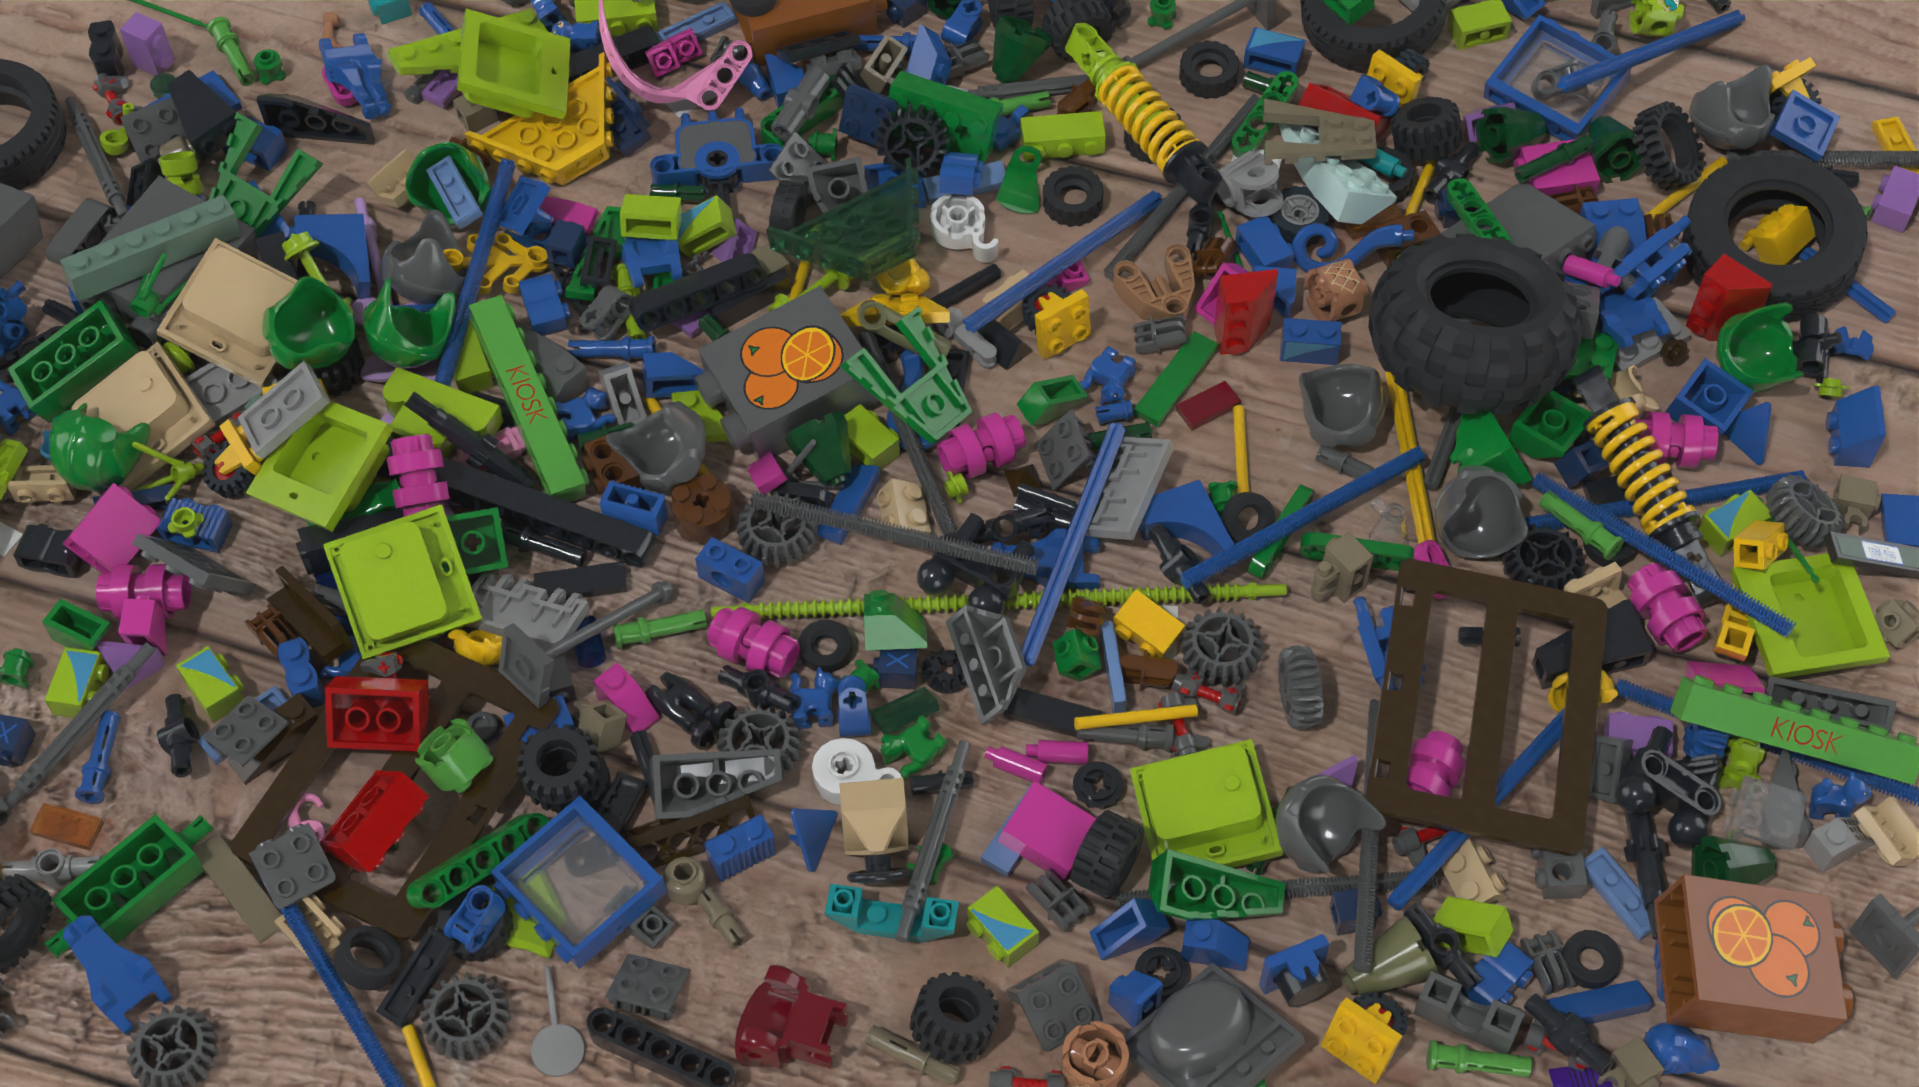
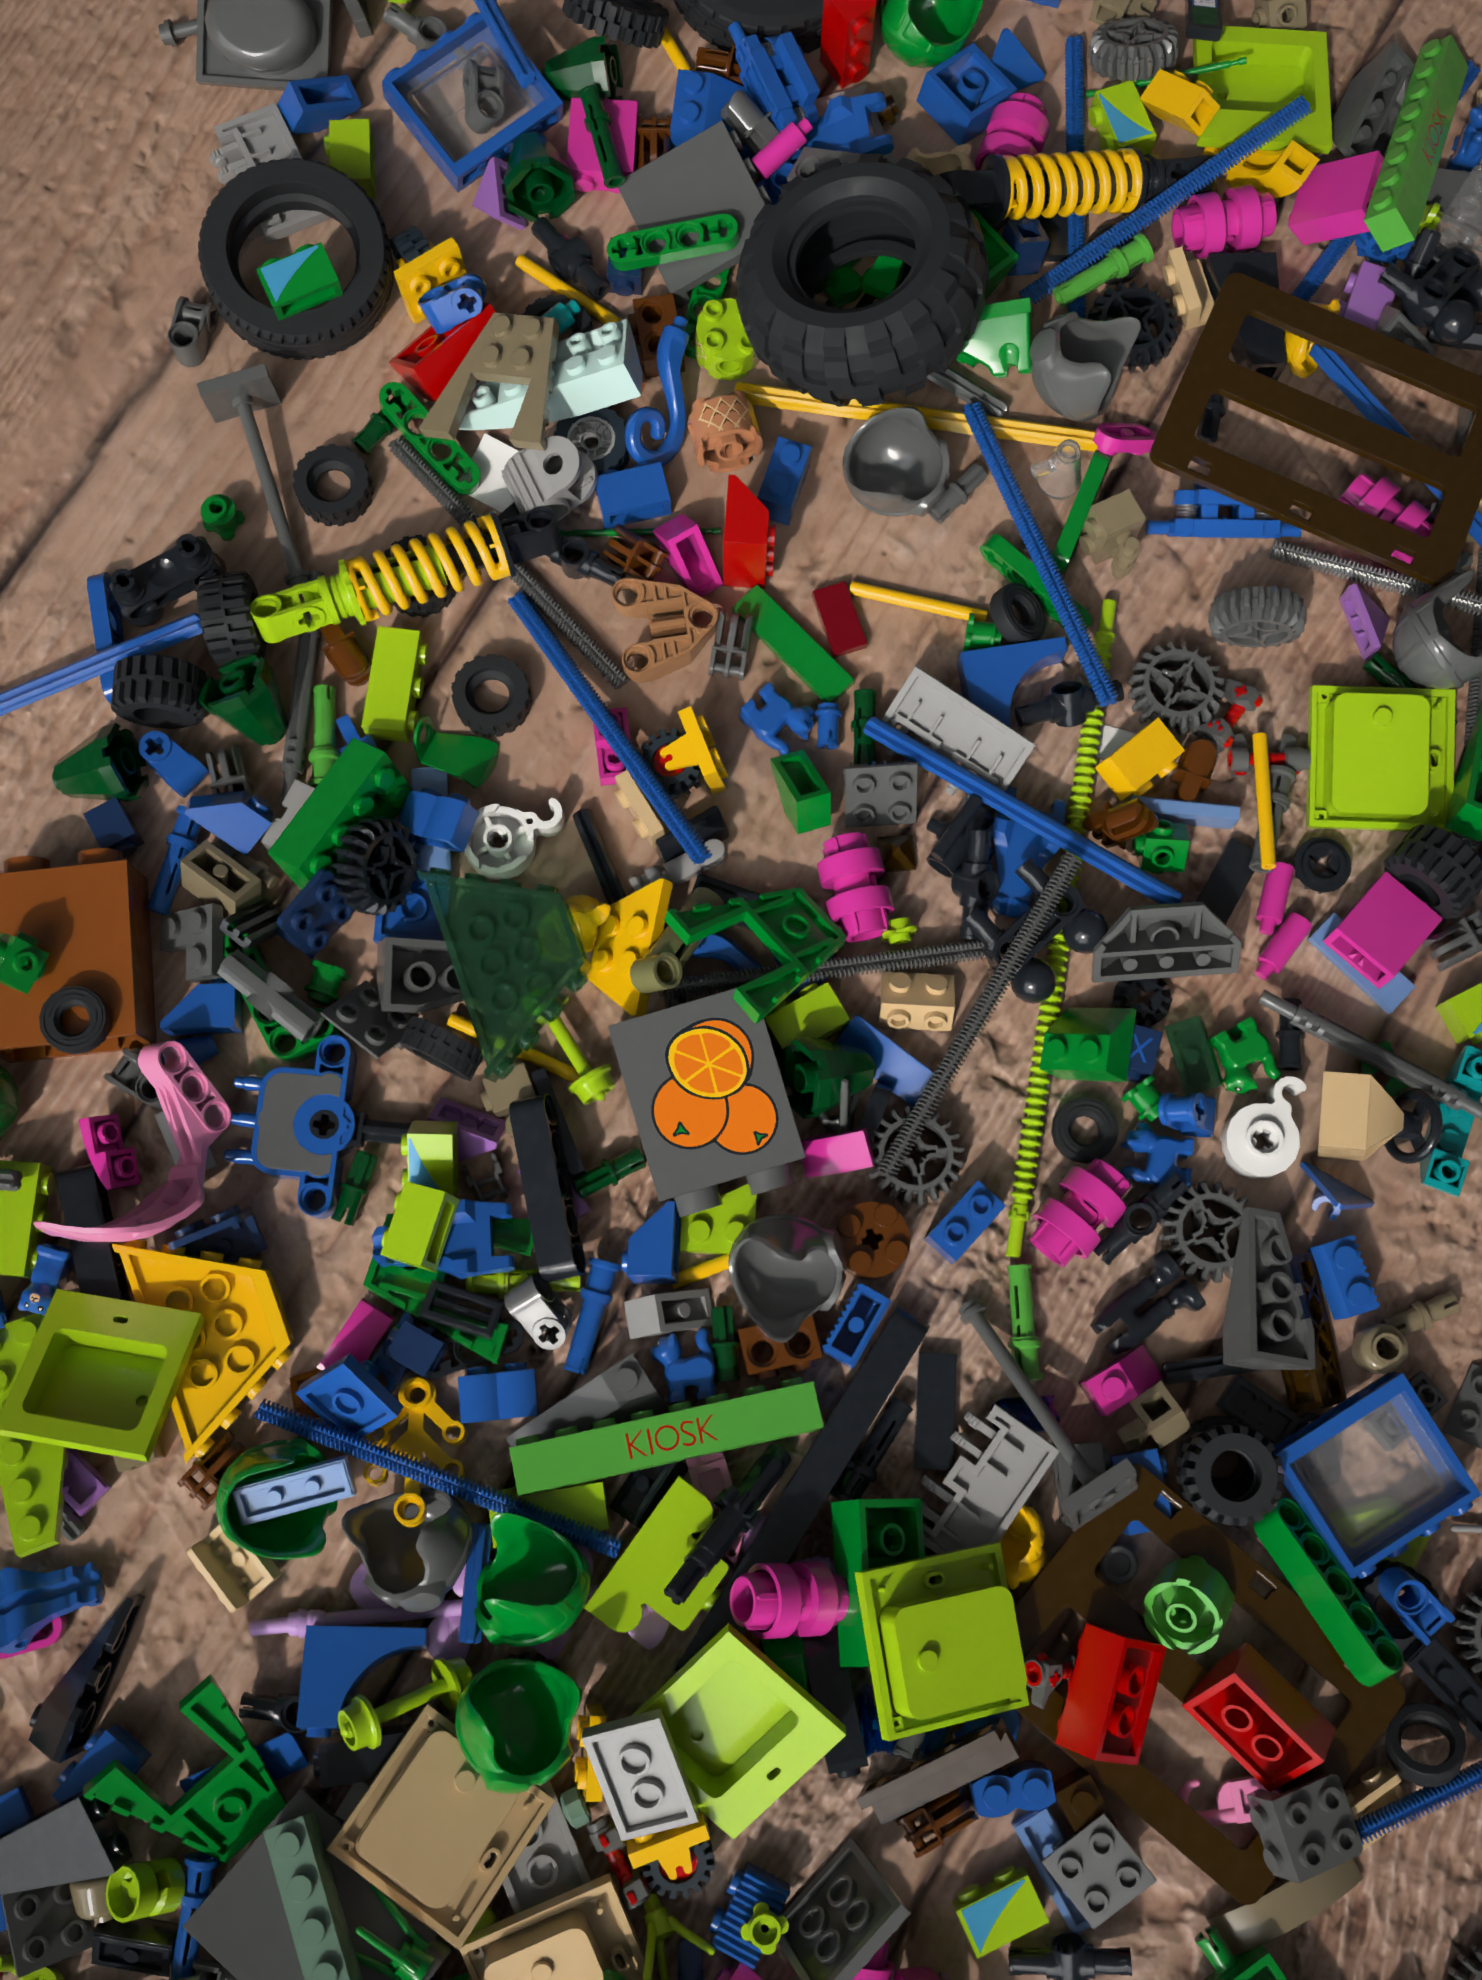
camera: 80 degrees left, 20 degrees up
medium blue tile [656,1,738,42] -> none
black tile [777,30,861,63] -> none
blue brick [1243,27,1306,76] -> none
blue slope [1252,266,1297,318] -> none
black tyre [1390,97,1463,162] -> none

